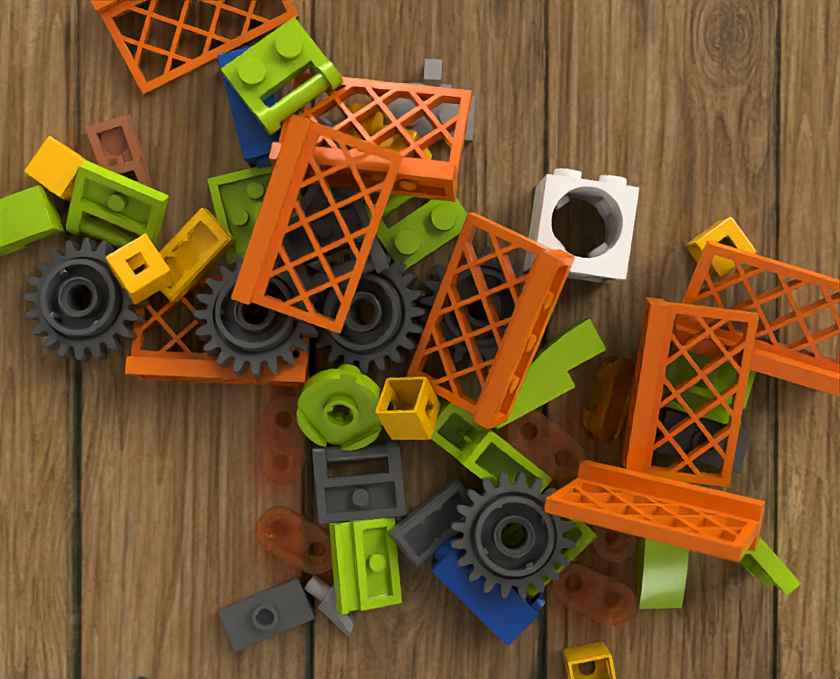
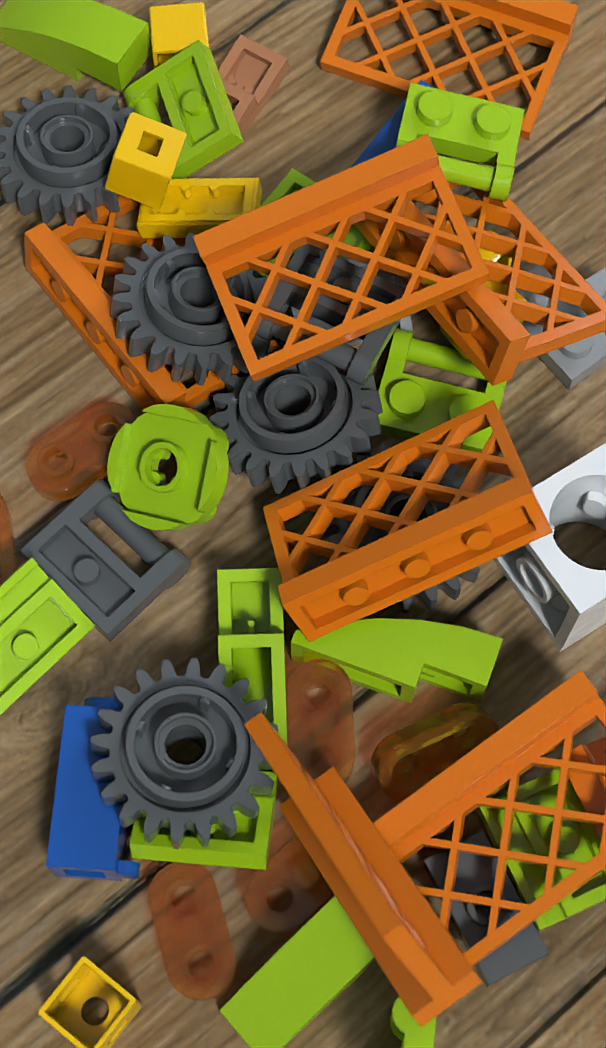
camera: 45 degrees right, 20 degrees down
yellow piece [375,377,441,440] -> none
dark grey plate [387,477,472,569] -> none

